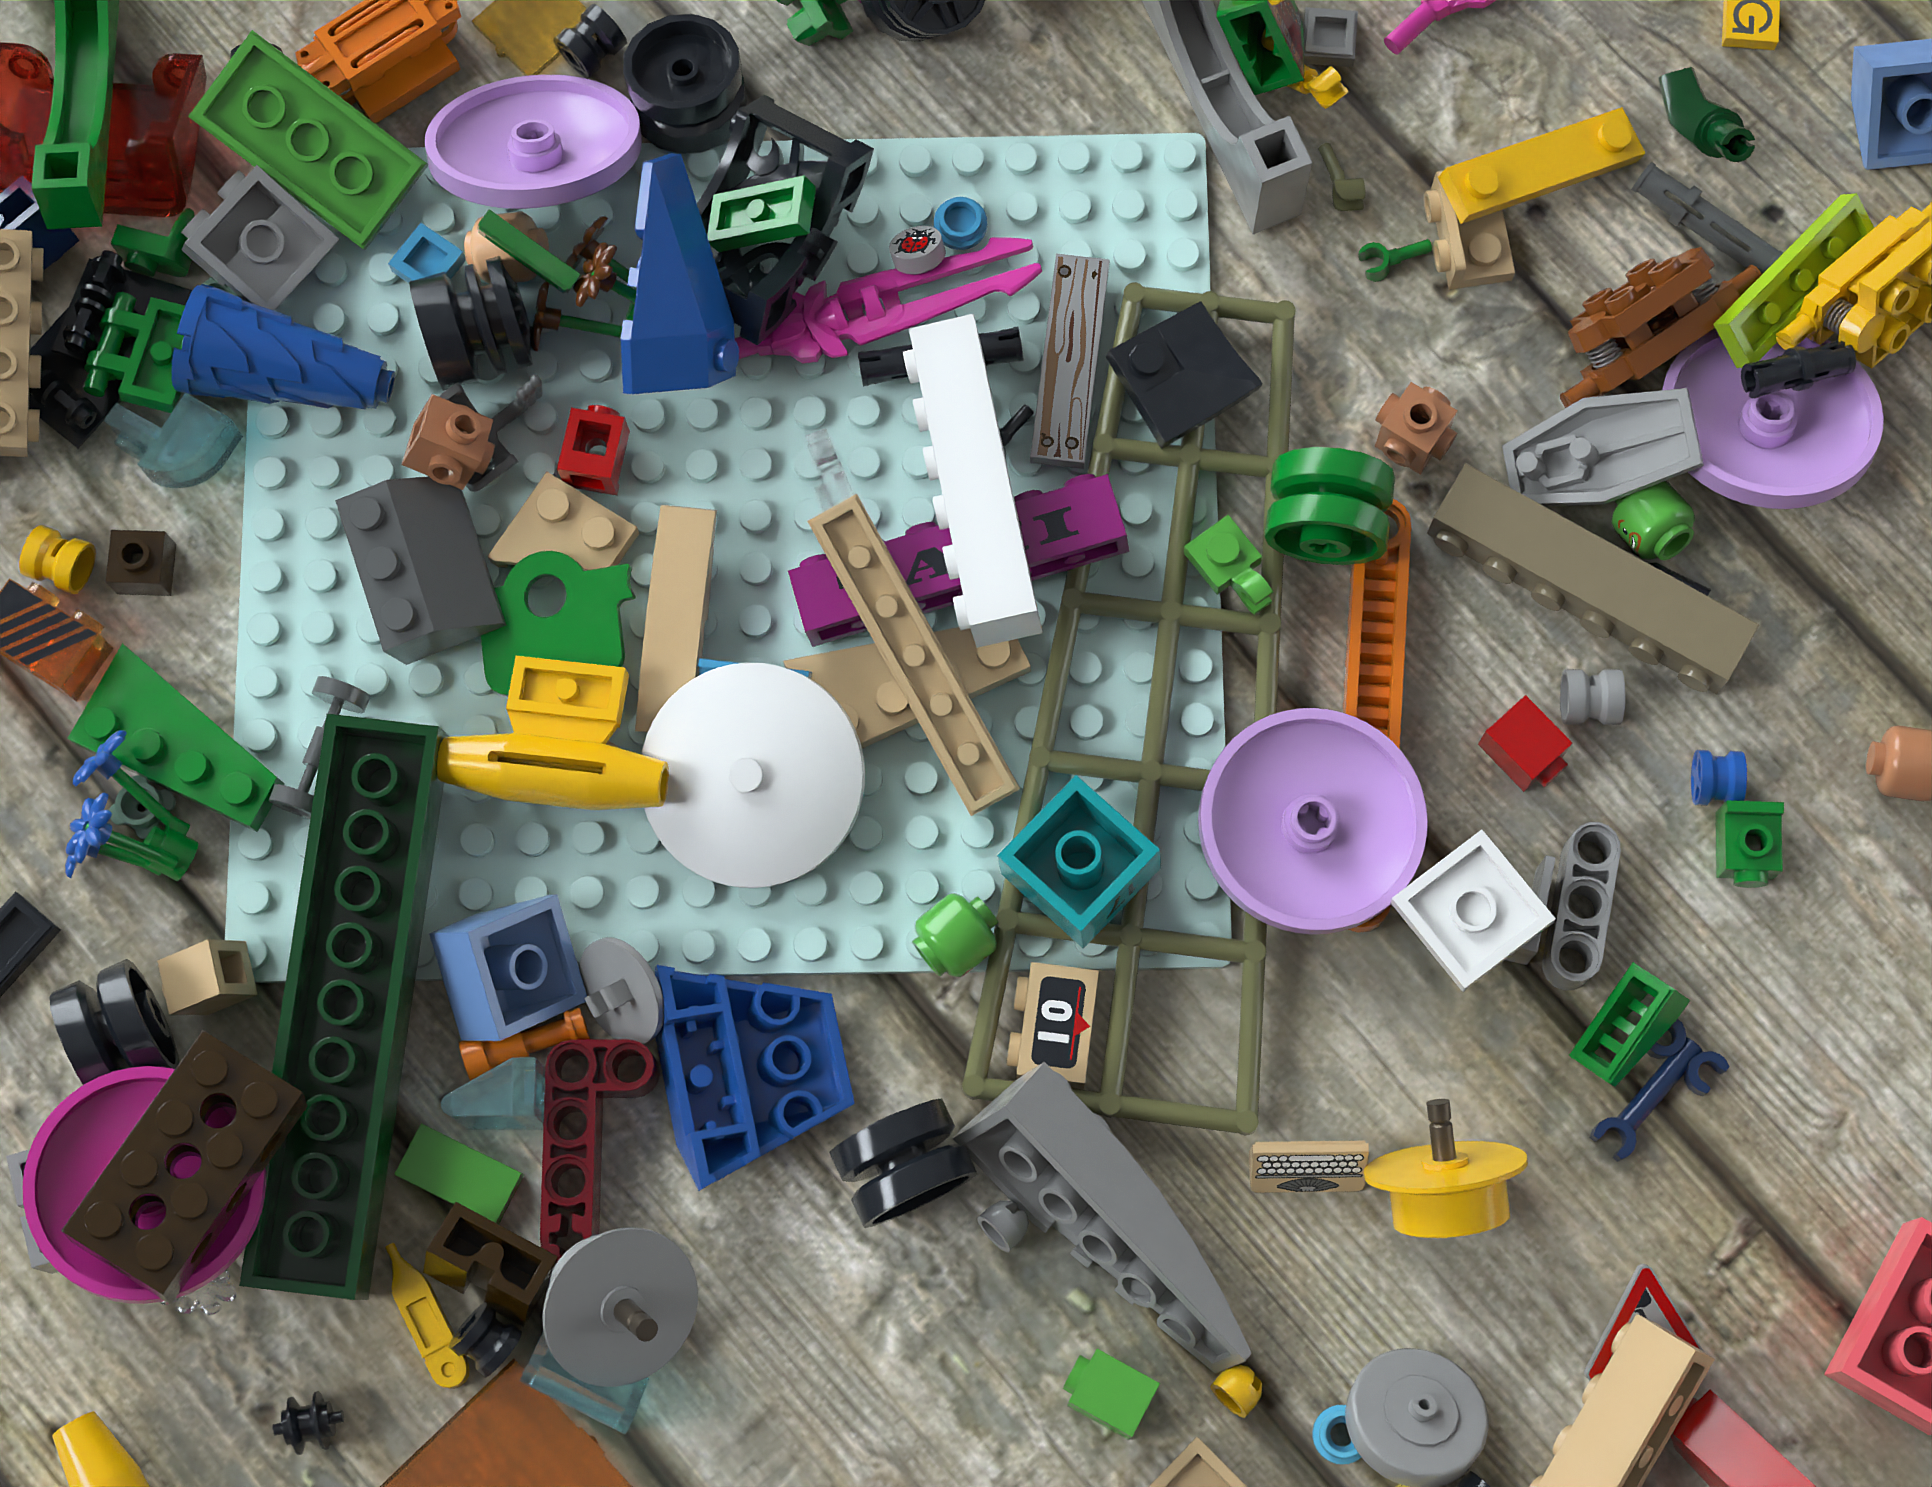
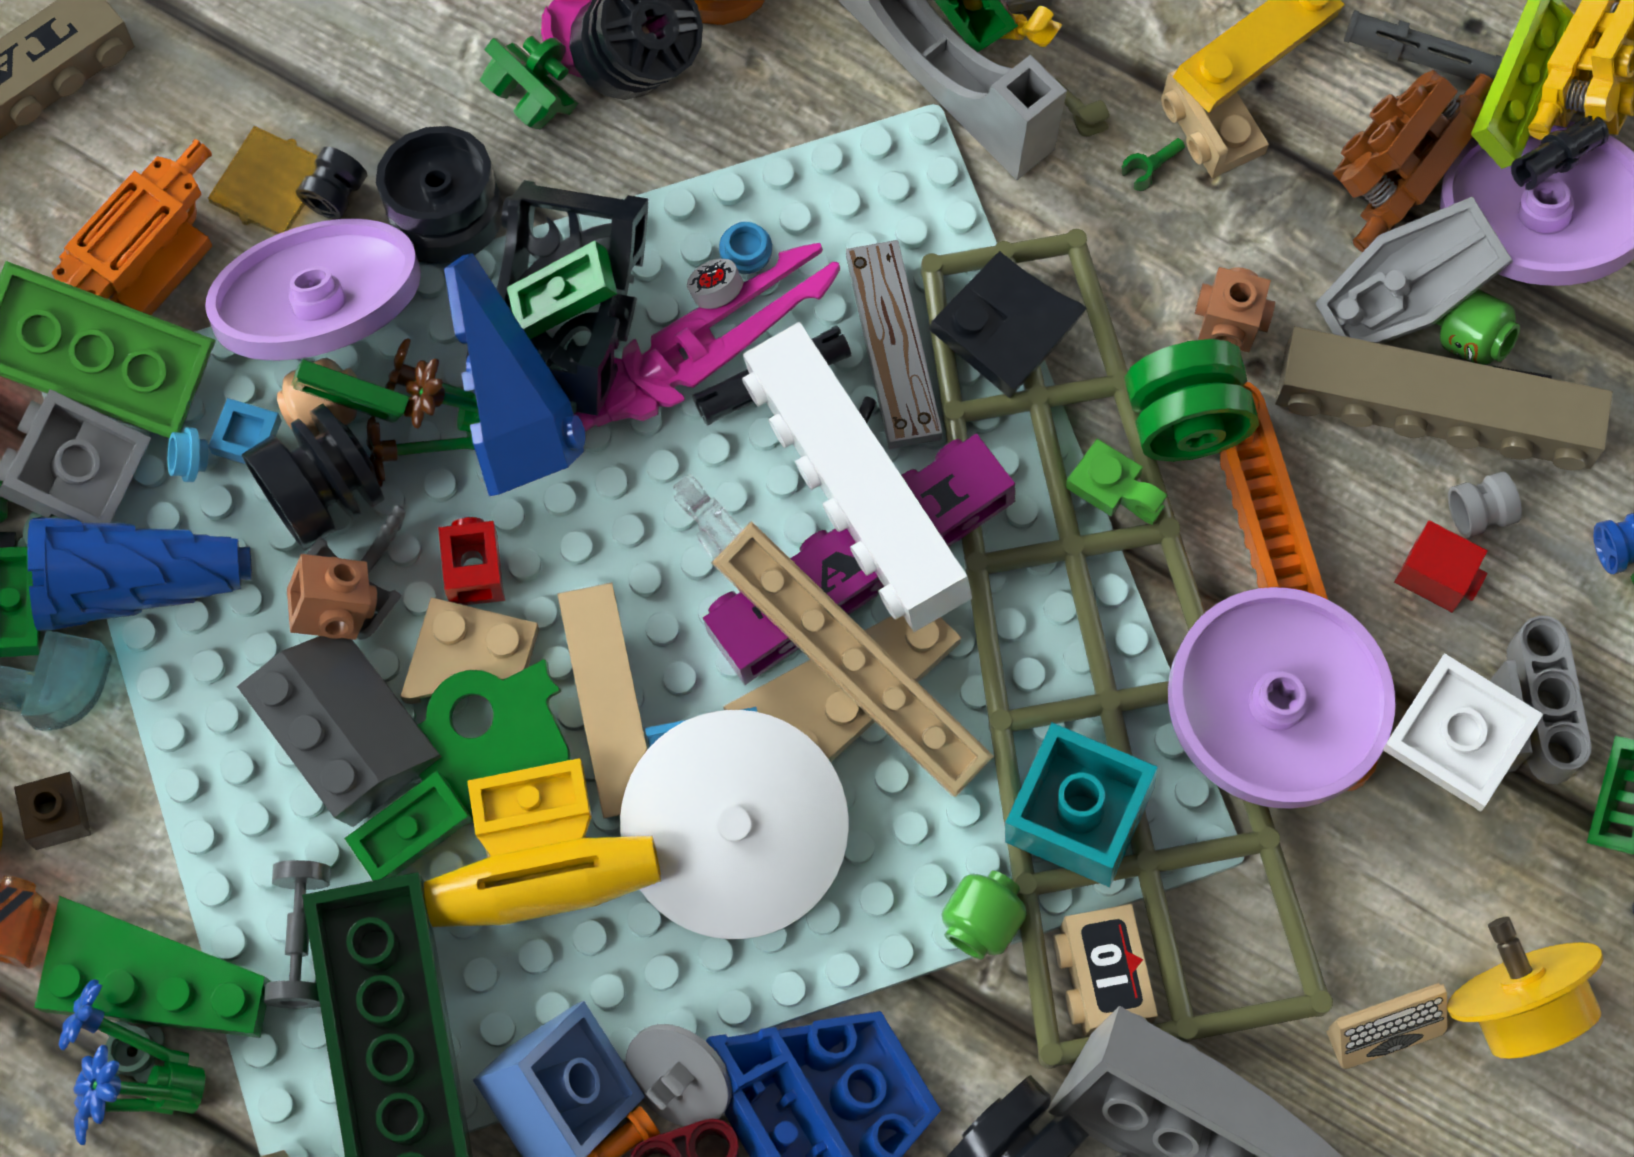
camera: 25 degrees left, 5 degrees down
none -> medium azure plate [167,427,209,482]
none -> green plate [344,771,473,881]

